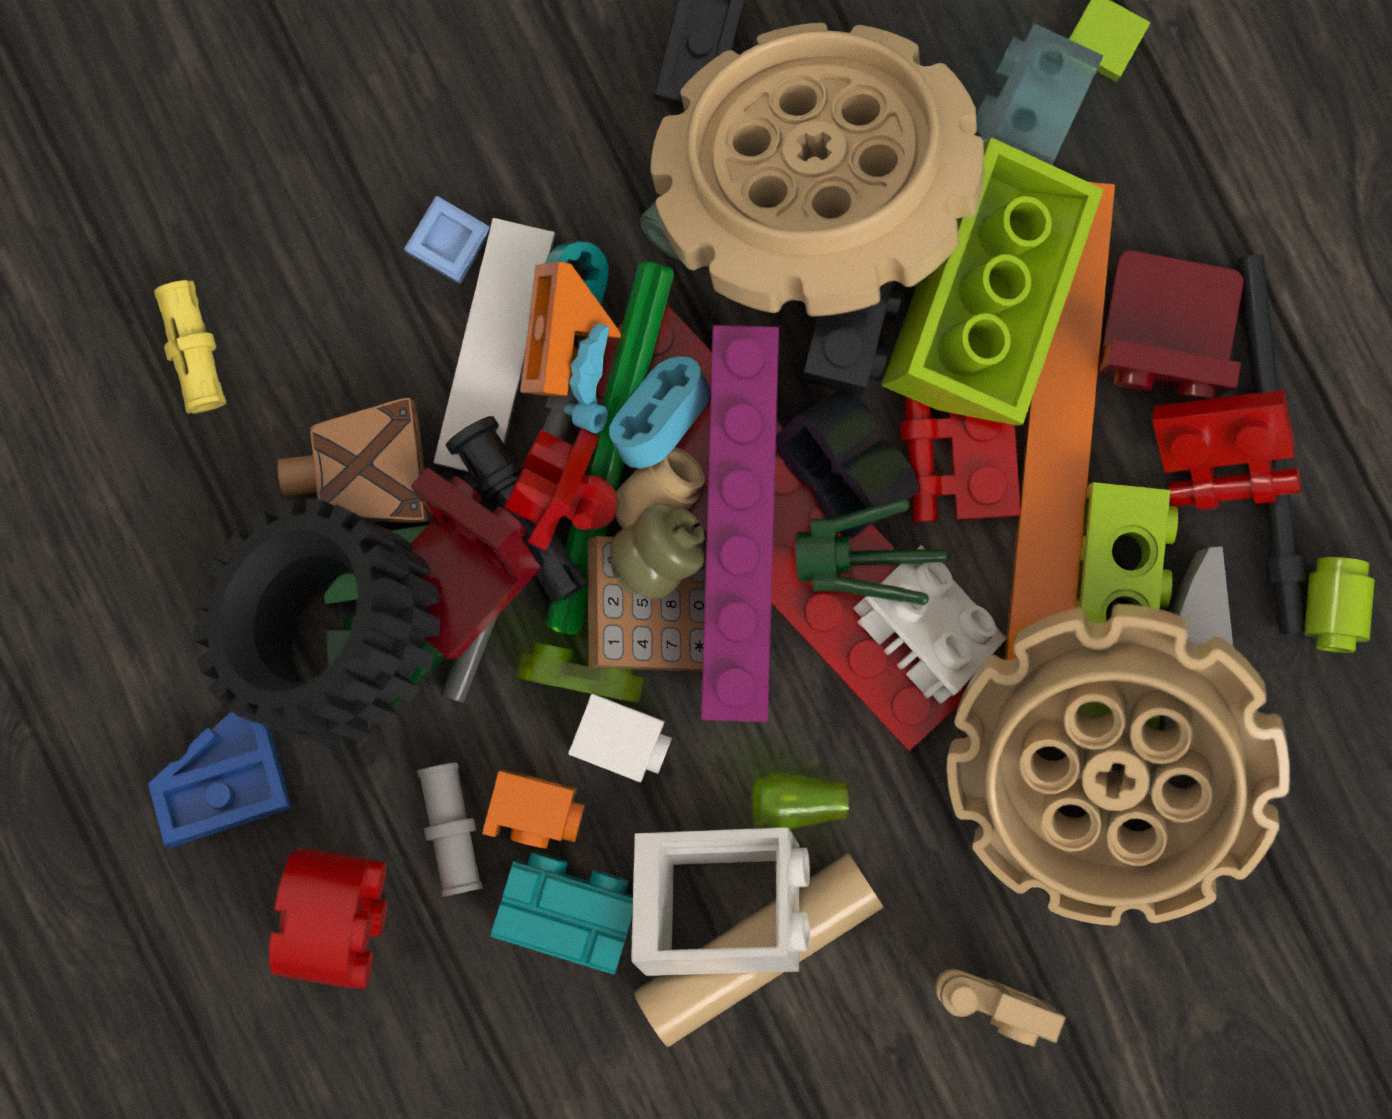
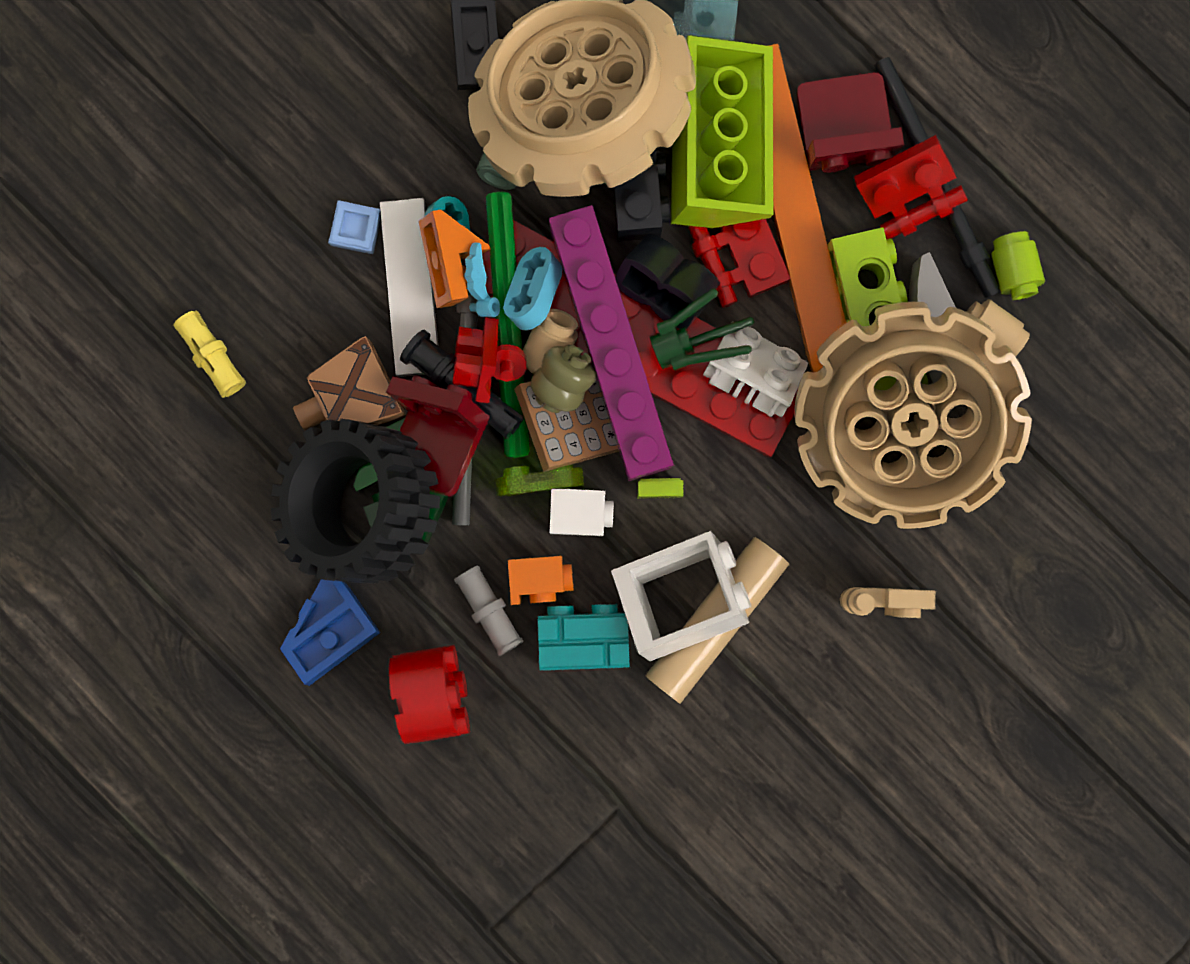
camera: 20 degrees left, 0 degrees up
clear neon green cone [752,770,849,830] -> none
none -> lime tile [637,478,683,498]
none -> tan brick [966,299,1030,357]

